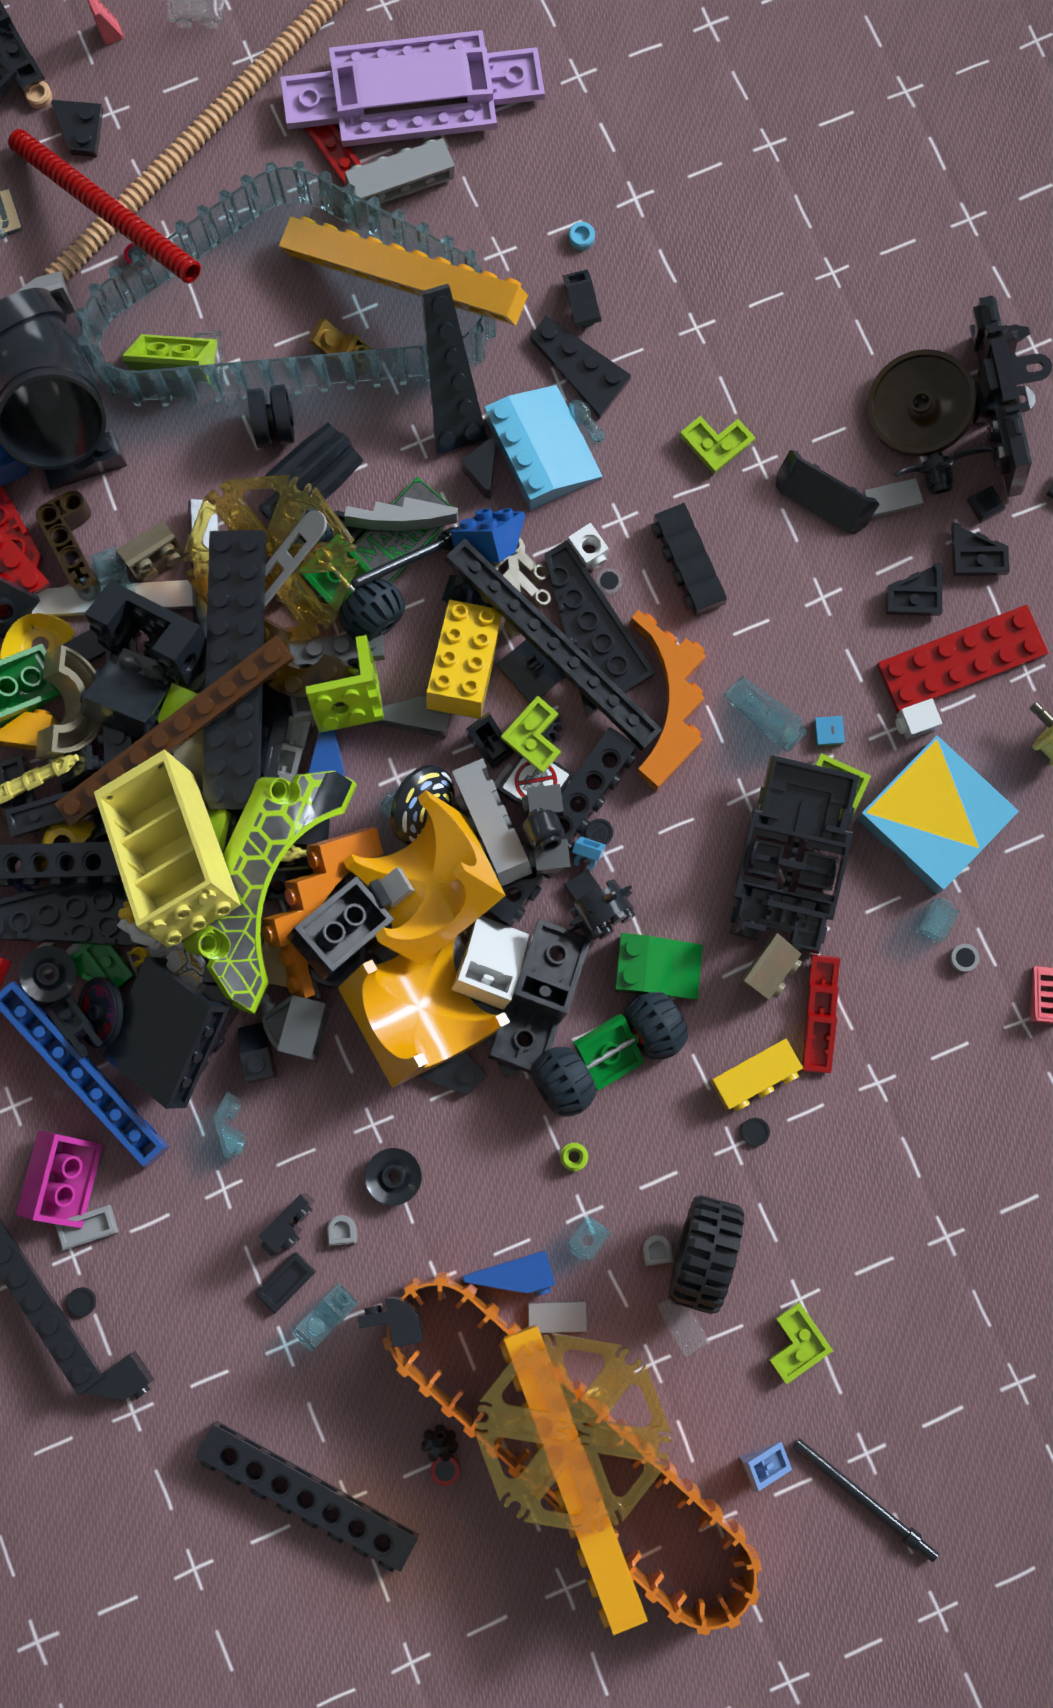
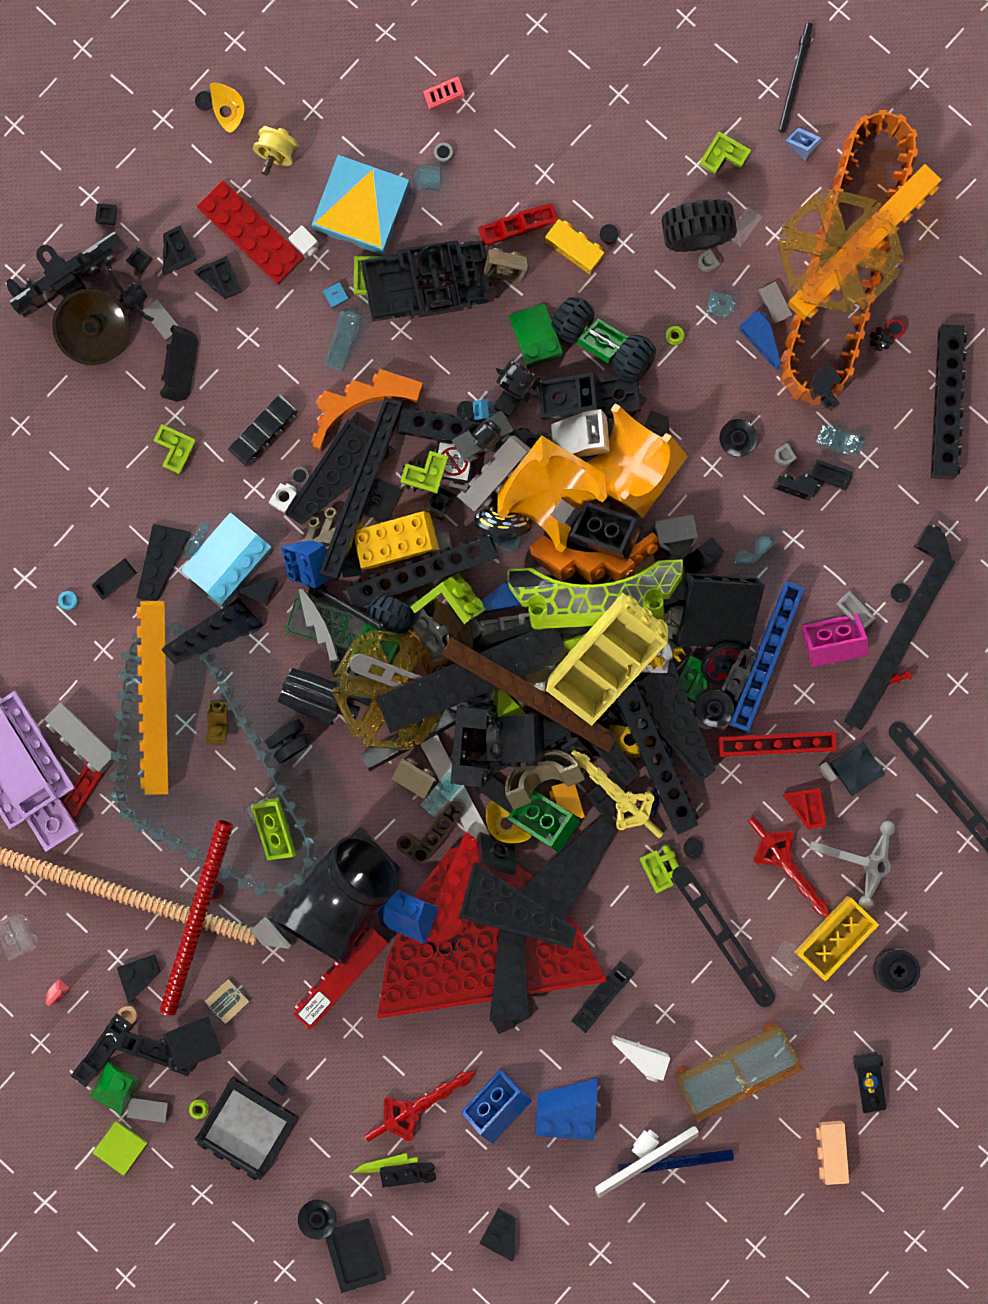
camera: 105 degrees left, 5 degrees up
none -> black brick [346,534,500,609]

